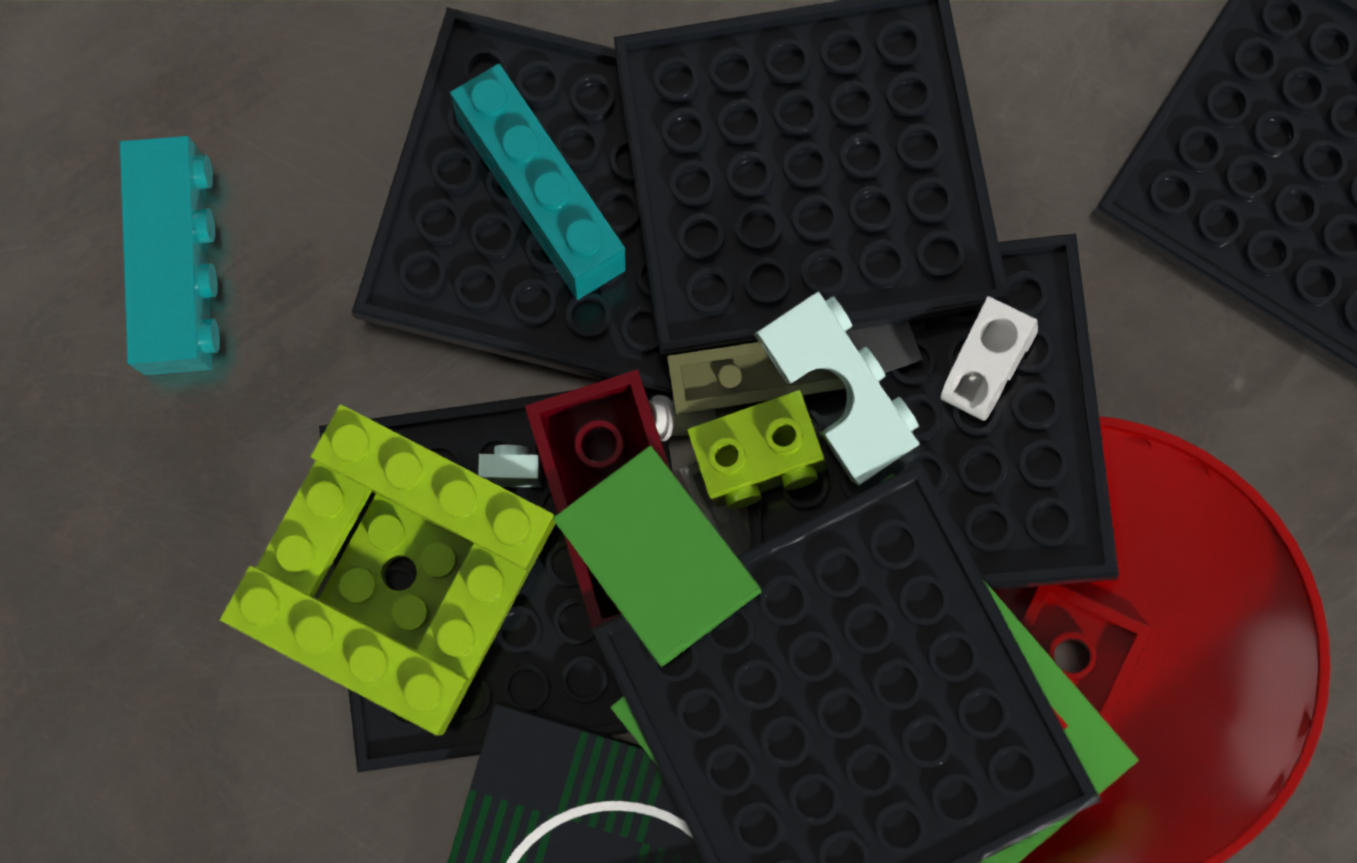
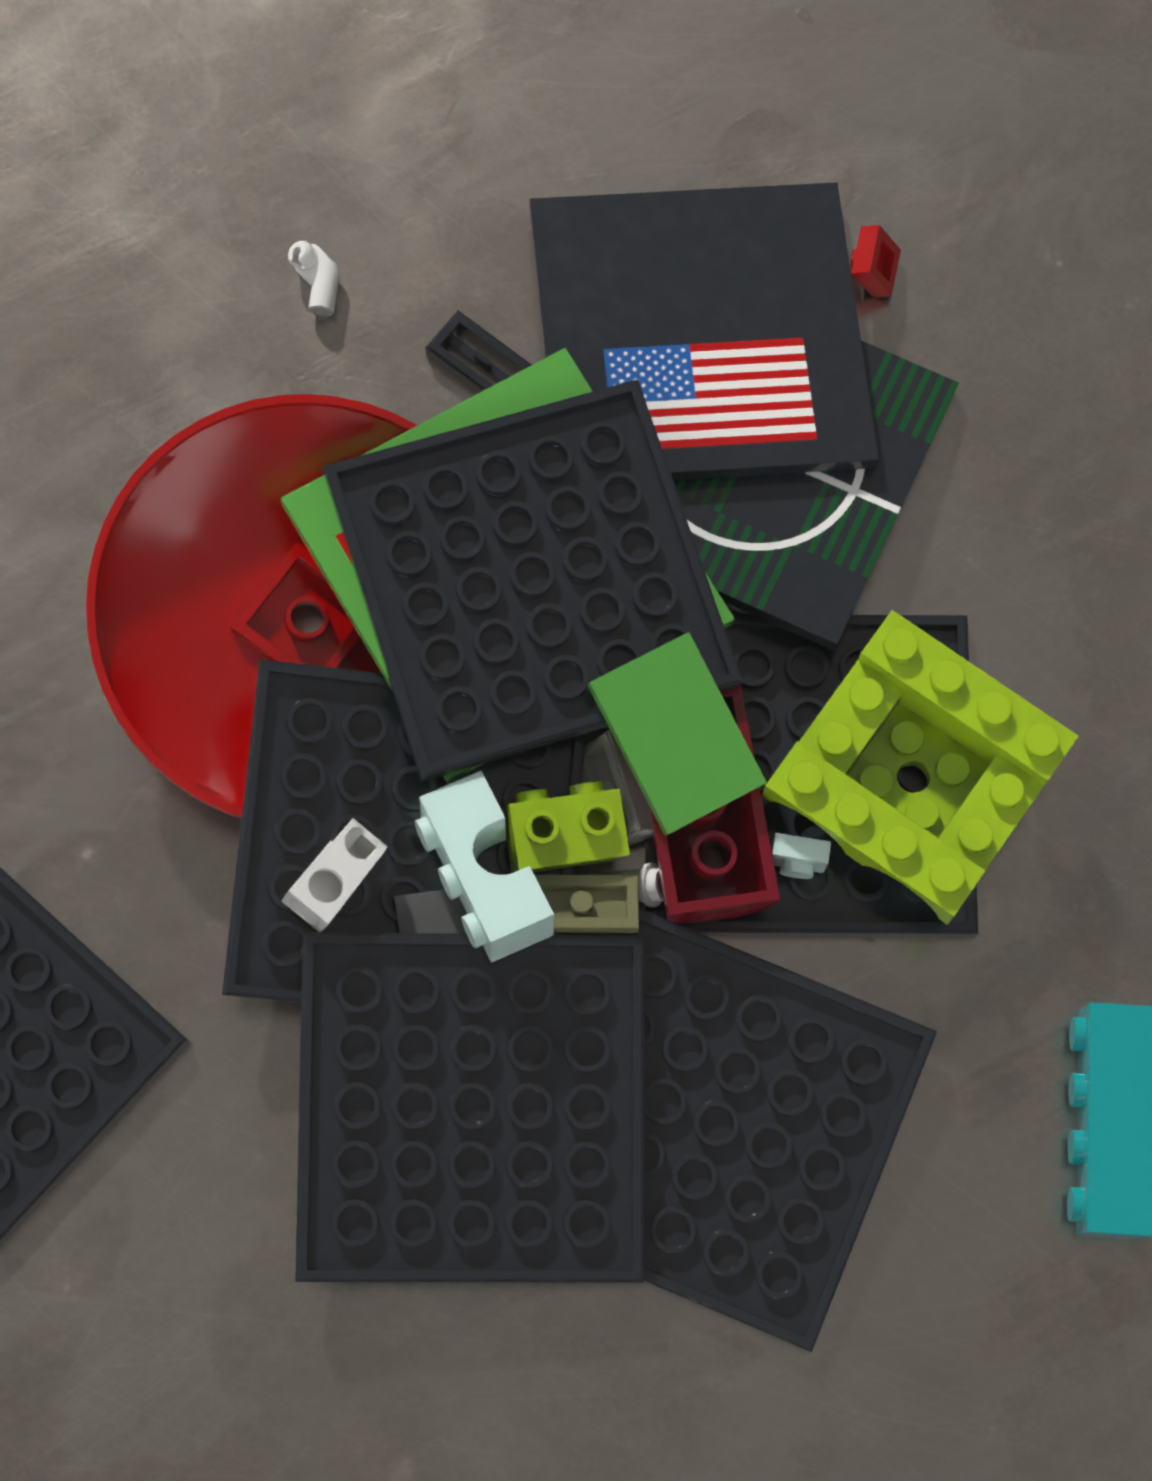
camera: 170 degrees left, 5 degrees down
teal brick [450,64,626,300] -> none

